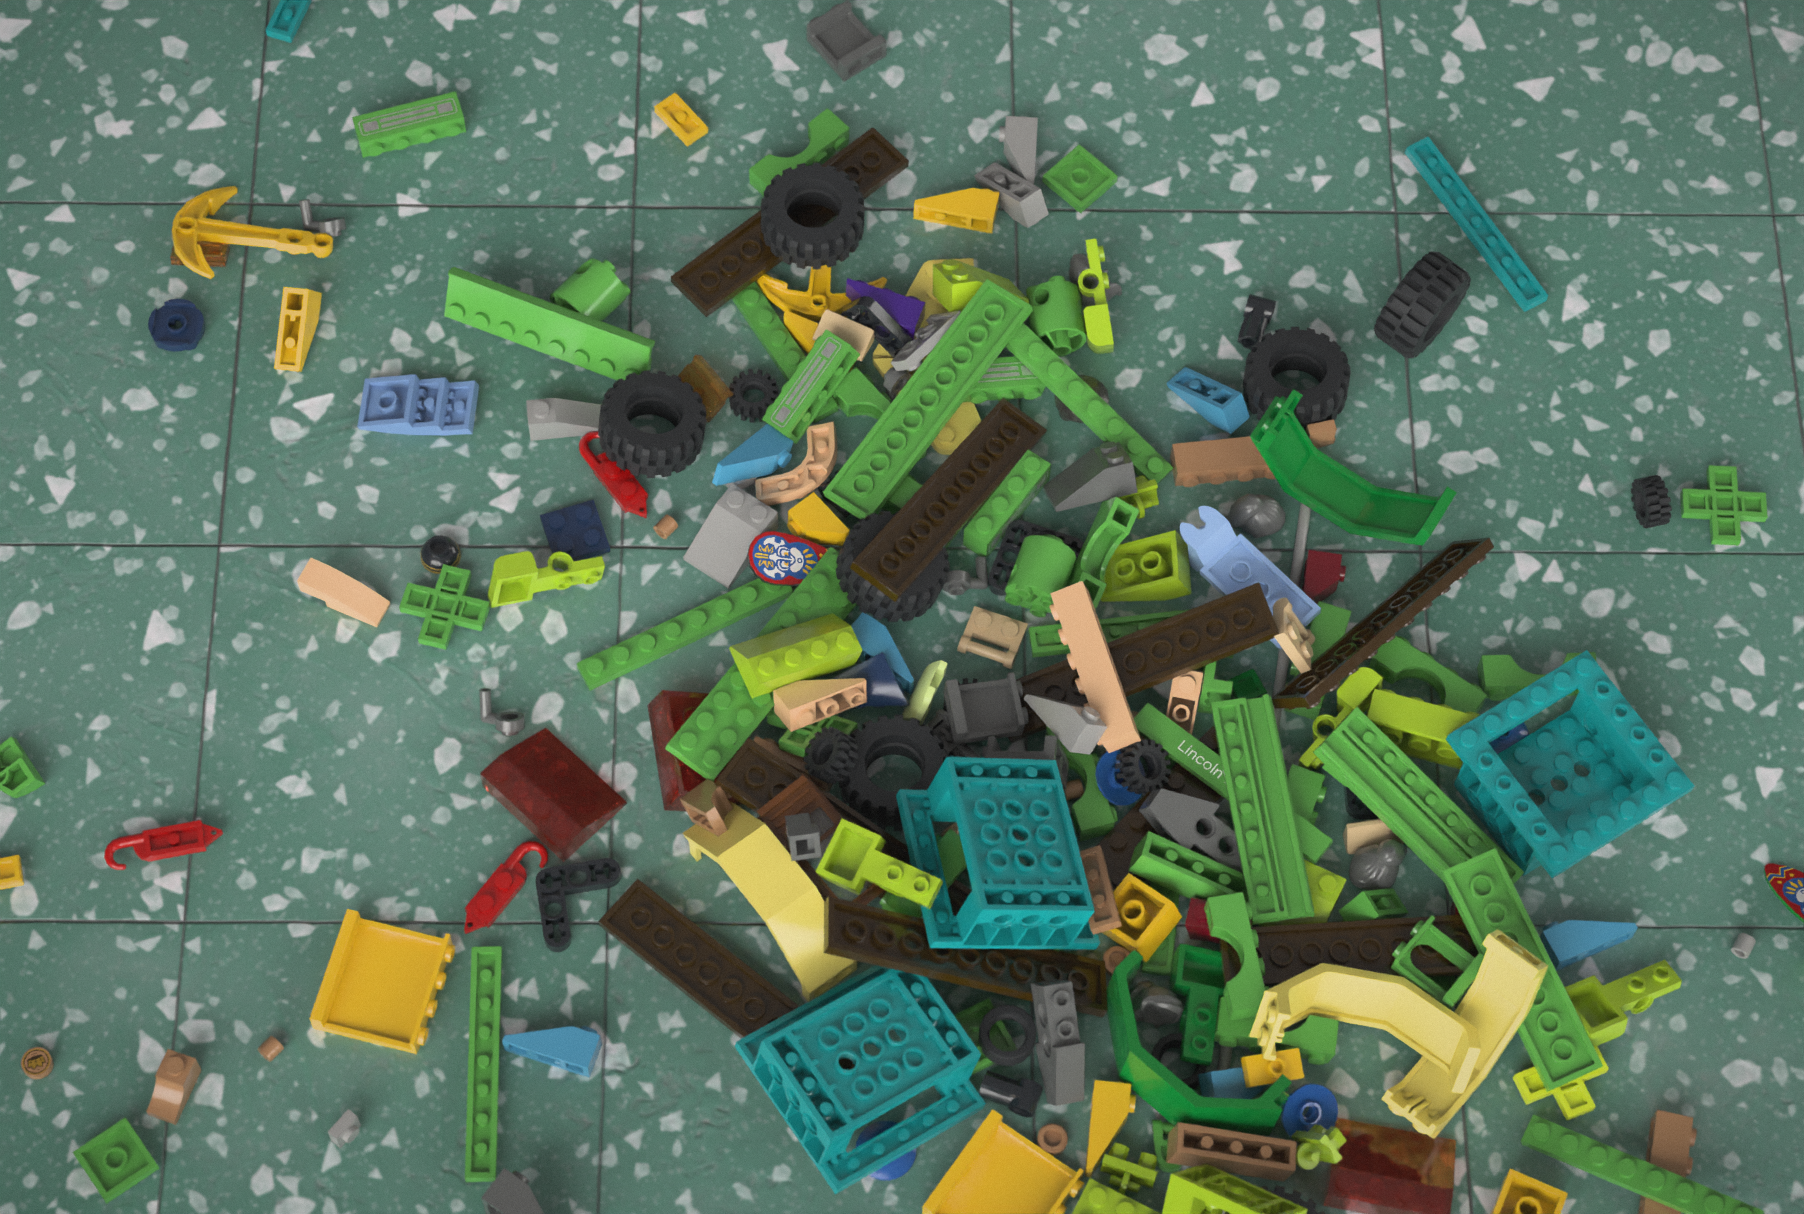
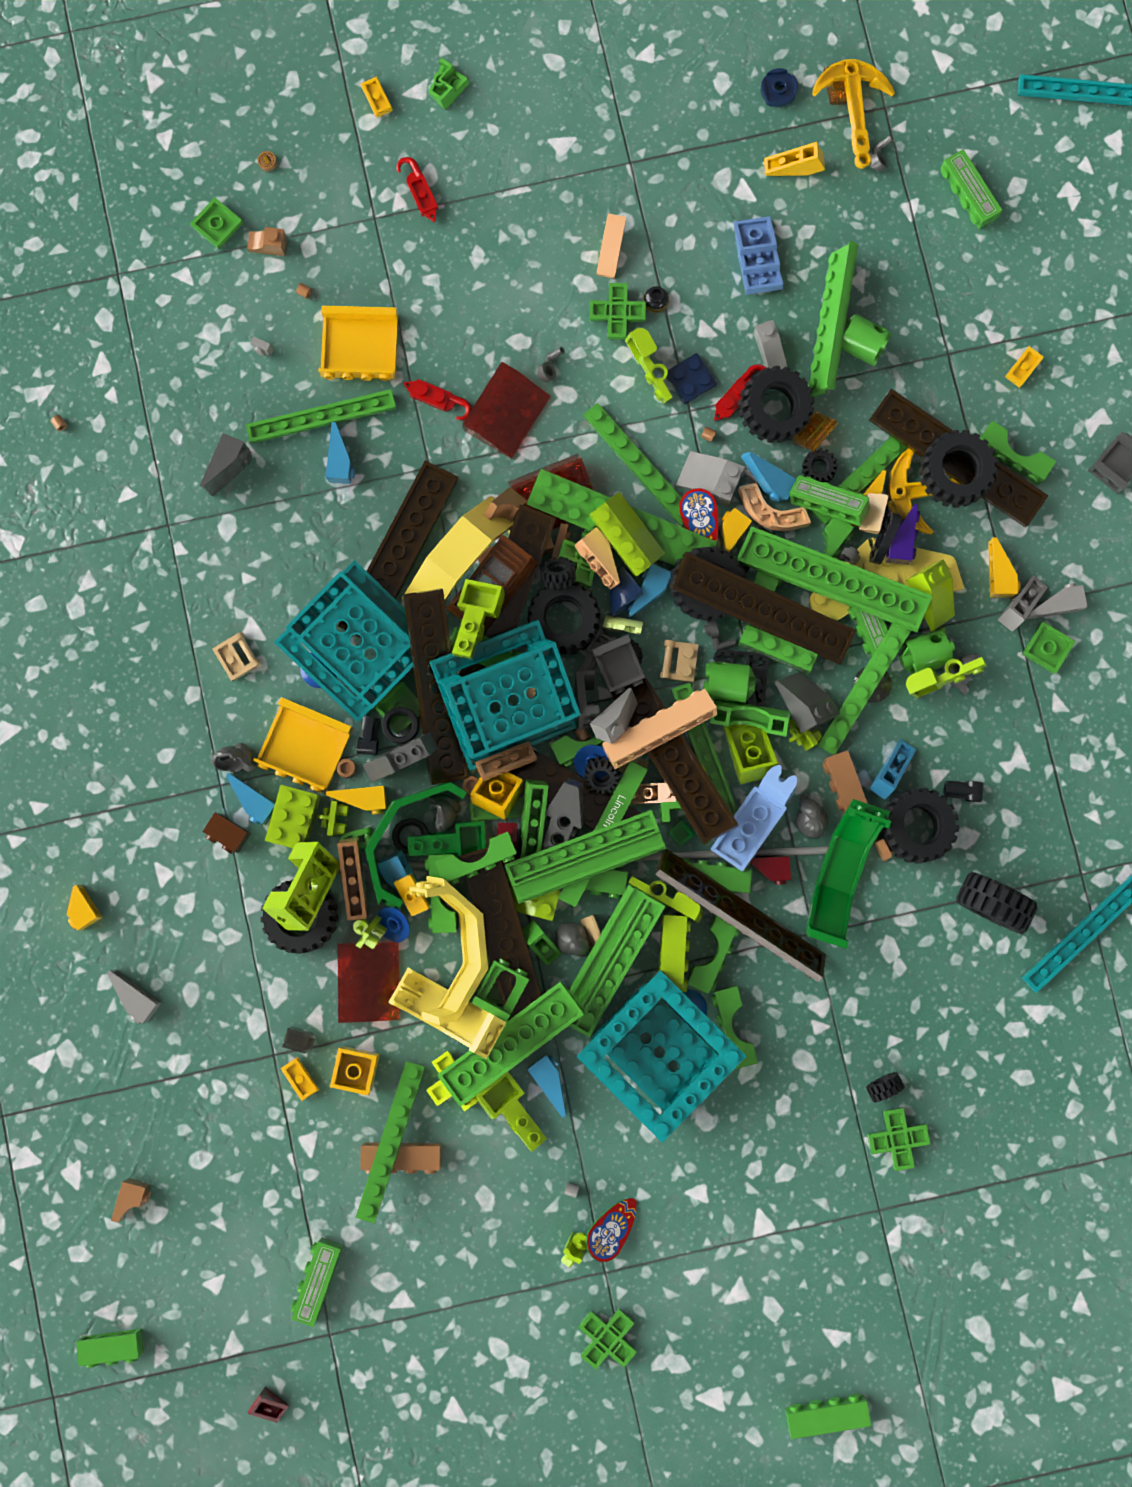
camera: 85 degrees right, 20 degrees up
black beam [536,858,621,952] -> none
dark grey brick [785,813,821,861] -> none
light grey wing [891,311,961,371] -> none
tan plate [1273,598,1315,674] -> none

